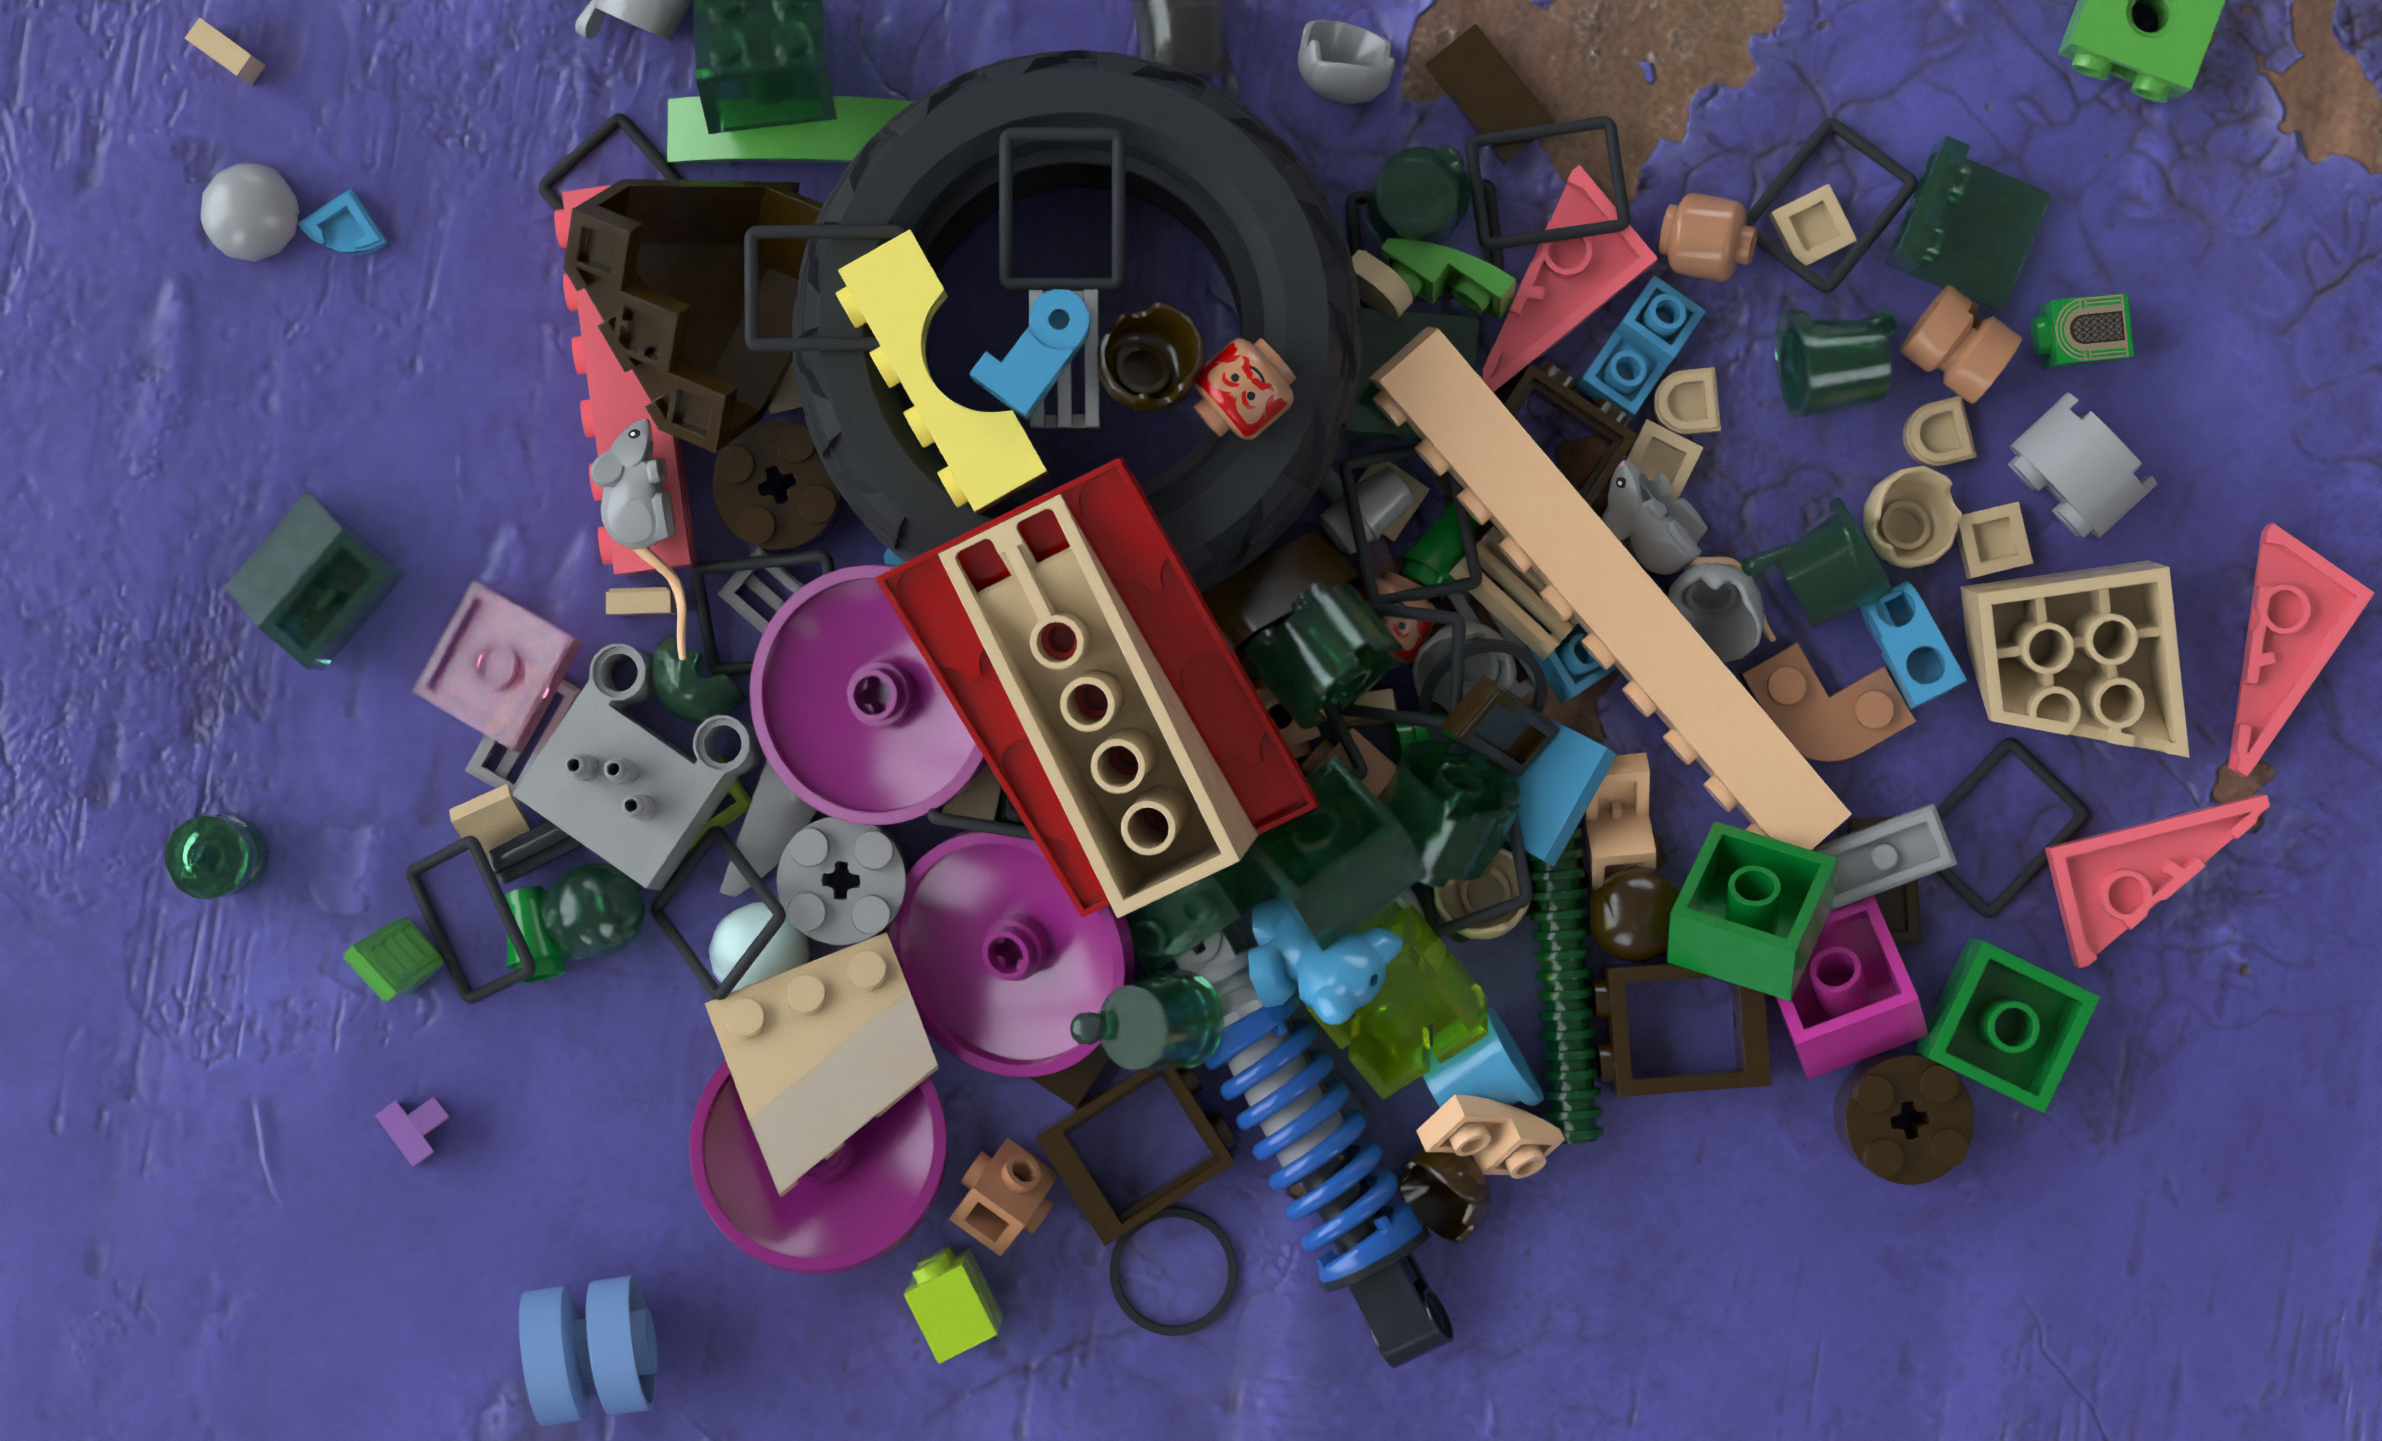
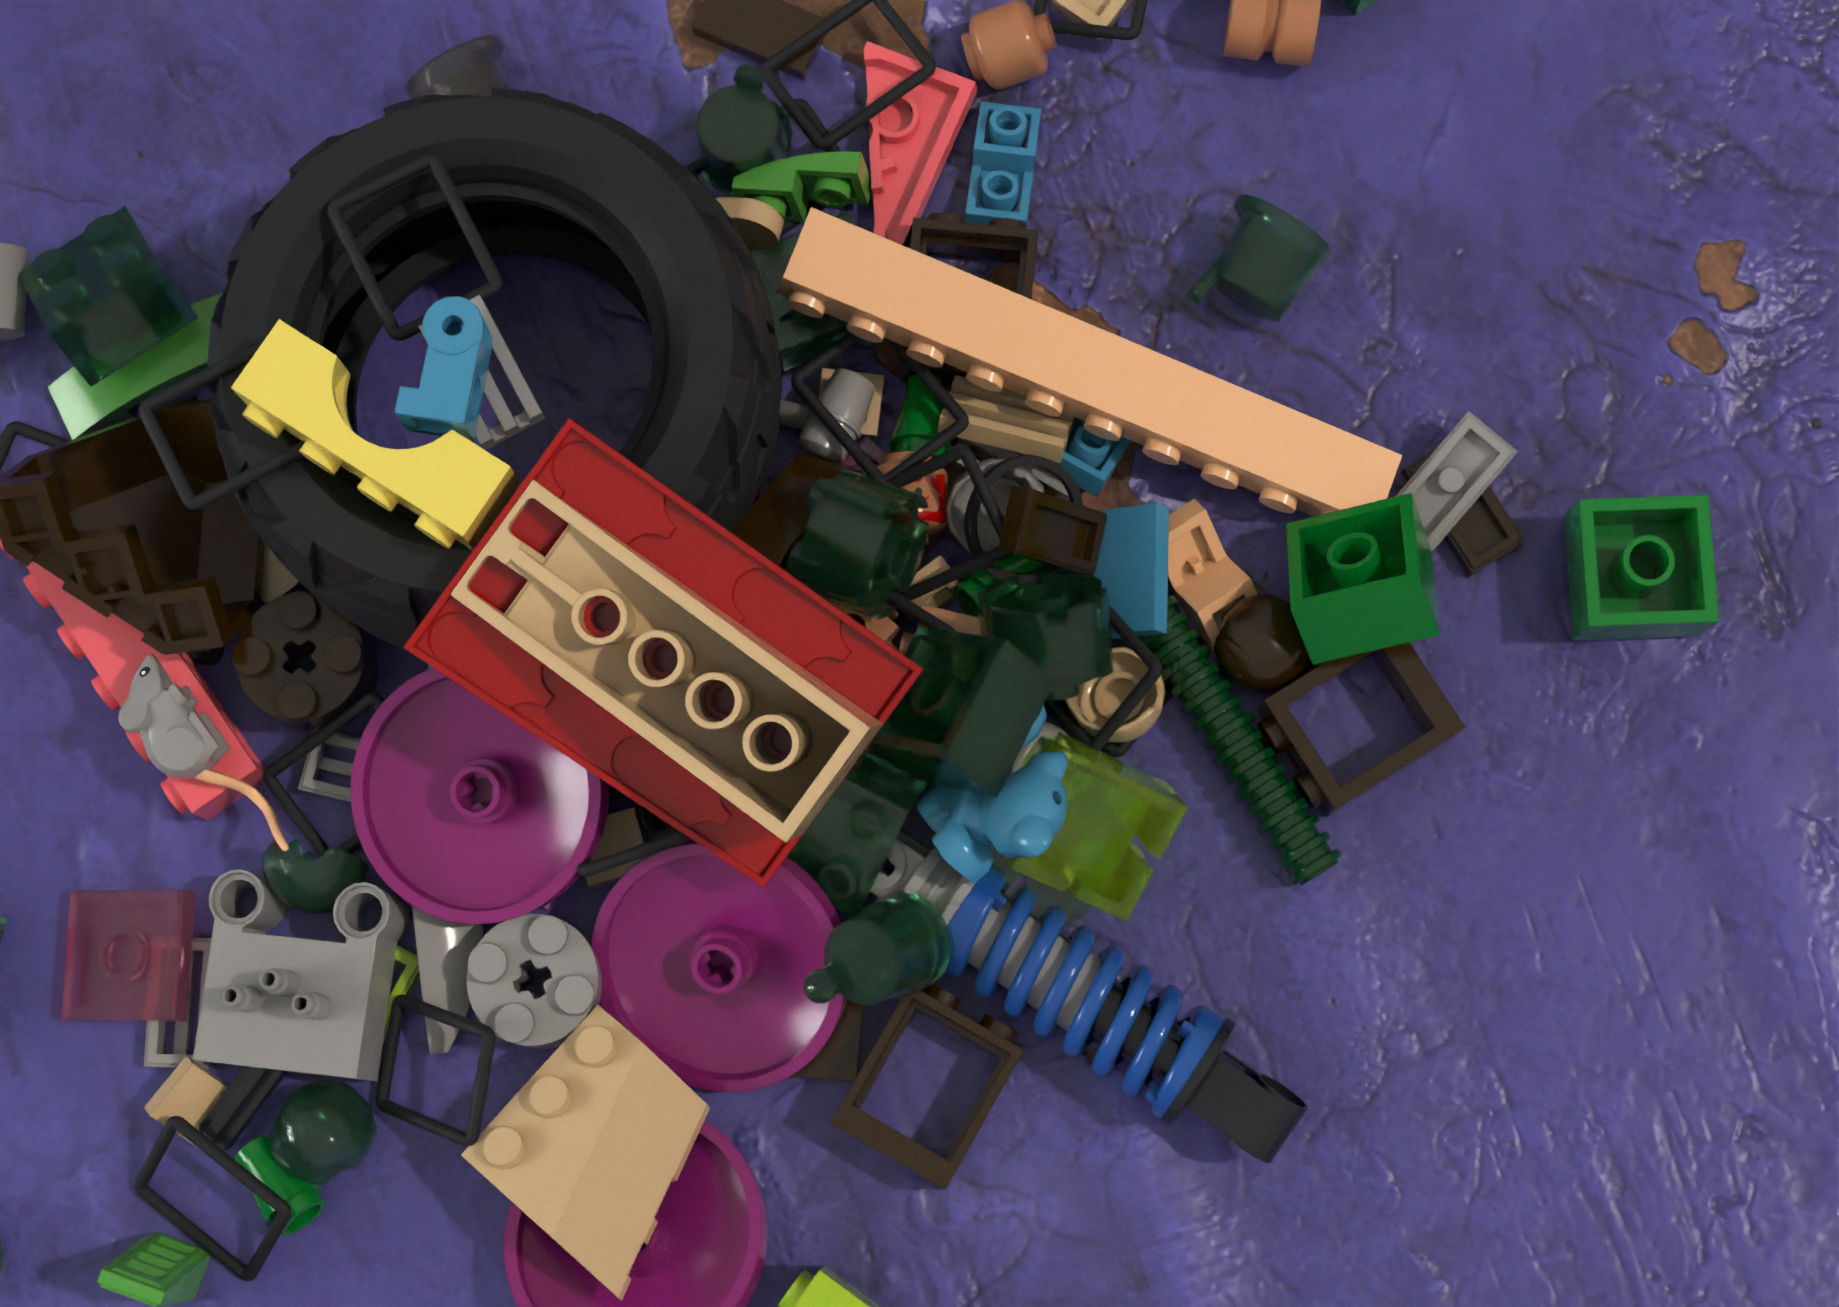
camera: 20 degrees left, 10 degrees down
tan tile [606,587,677,616] -> none
light aqua hair [708,902,810,993] -> none
nougat brick [949,1137,1059,1257] -> none
dark brown hair [1097,302,1204,413] -> none
black piece [1110,1207,1237,1336] -> none
nougat head [1193,338,1296,440] -> none
light grey hair [1297,19,1395,105] -> none
dark brown hair [1398,1147,1492,1244] -> none
light nougat slope [1416,1094,1565,1179] -> none
dark azure hat [1417,1006,1544,1108] -> none
light grey animal [1602,460,1776,642] -> none
tan tile [1625,419,1704,501] -> none
tan tile [1652,367,1721,435] -> none
light grey hair [1667,562,1764,662] -> none
nougat plate [1739,643,1916,762] -> none
dark pink slope [1774,895,1928,1080] -> none
hat [1775,309,1897,418] -> none
dark brown brick [1833,1050,1974,1185] -> none
dark azure leg [1860,581,1967,710] -> none
tan hair [1863,466,1962,569] -> none
tan tile [1903,396,1977,467] -> none
black piece [1936,738,2089,918] -> none
tan tile [1956,501,2033,579] -> none
tan wedge [1960,560,2190,758] -> none
light grey brick [2007,392,2158,539] -> none
coral wing [2045,794,2270,968] -> none
coral wing [2228,523,2375,777] -> none

